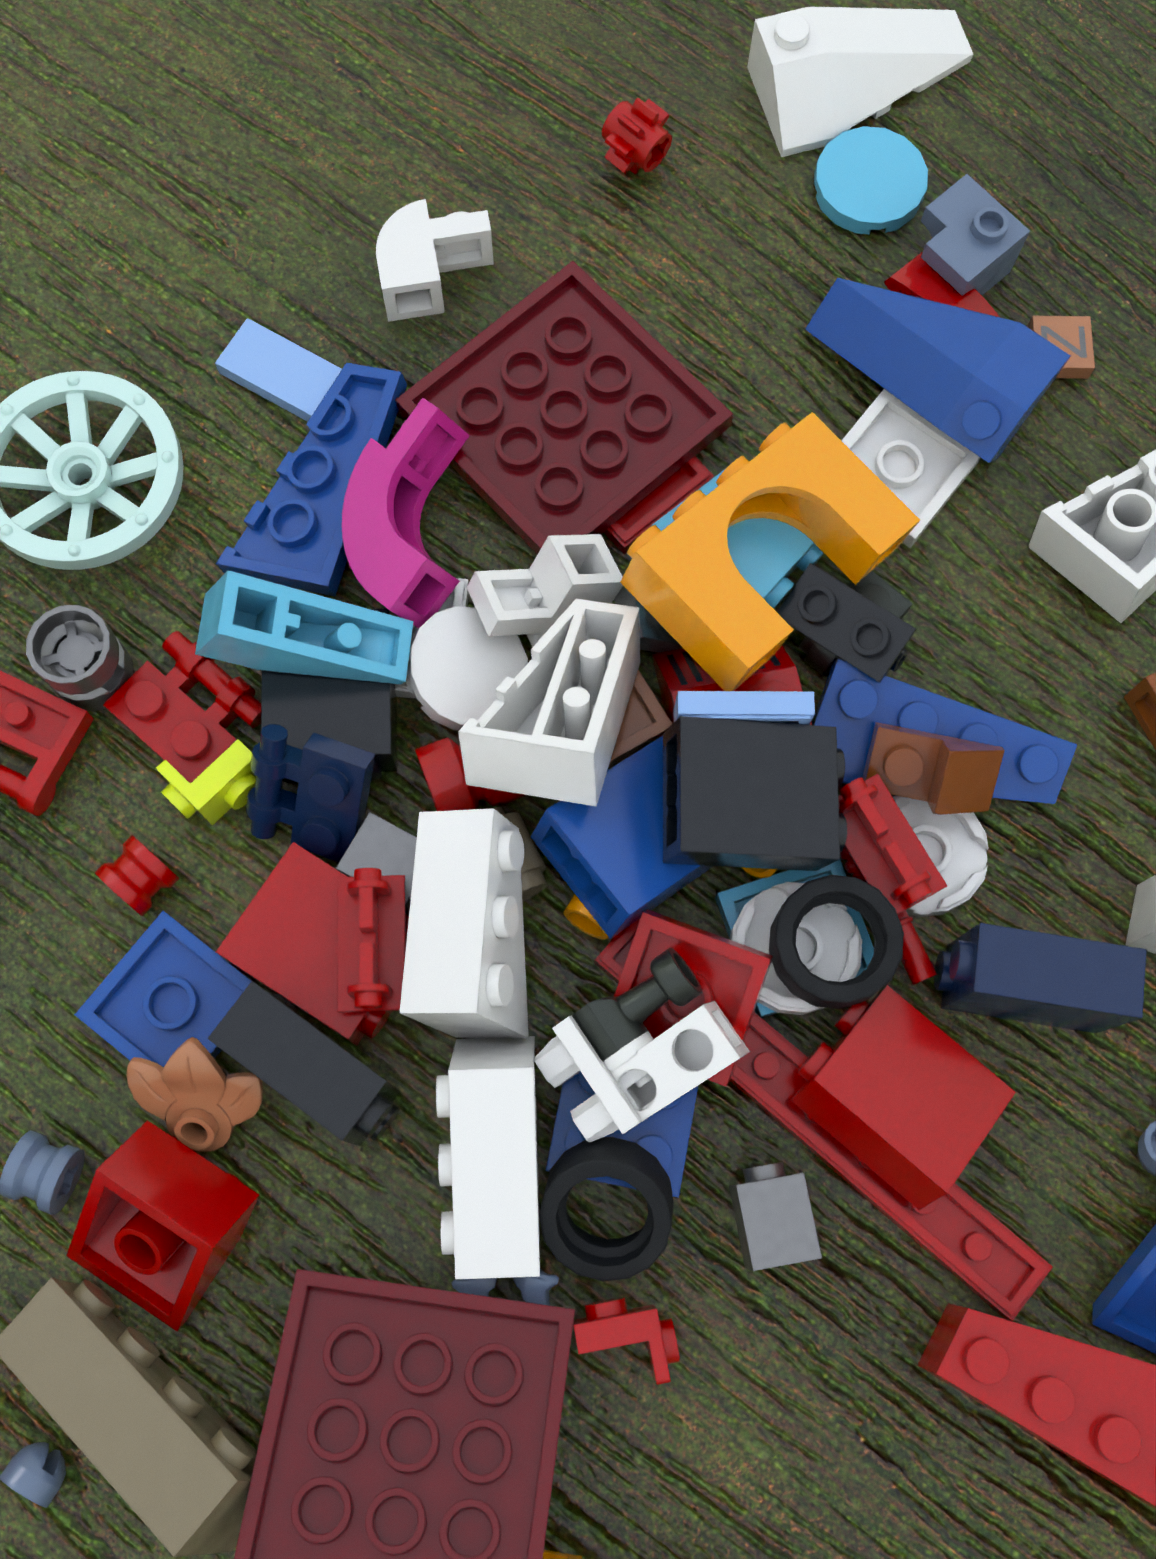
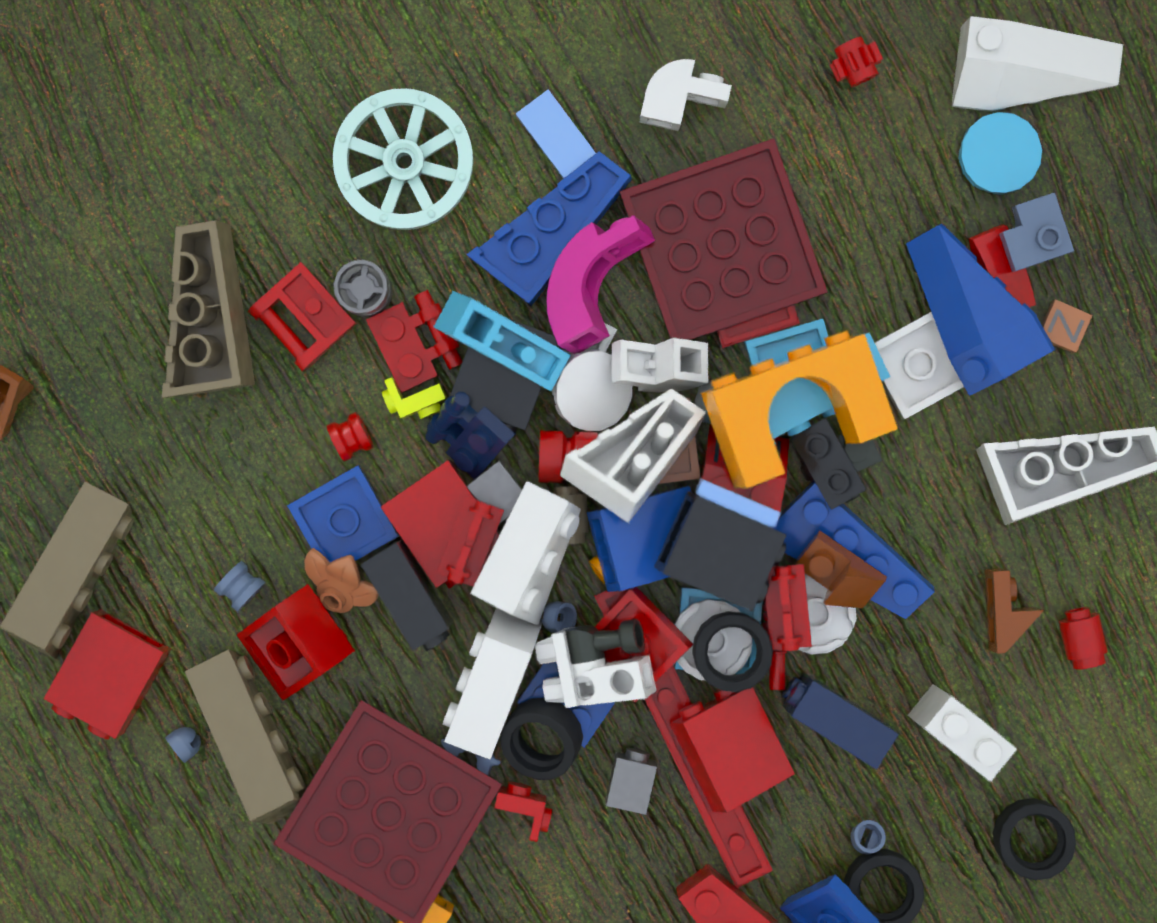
camera: 20 degrees right, 15 degrees up
none -> sand blue hinge [541,601,577,633]

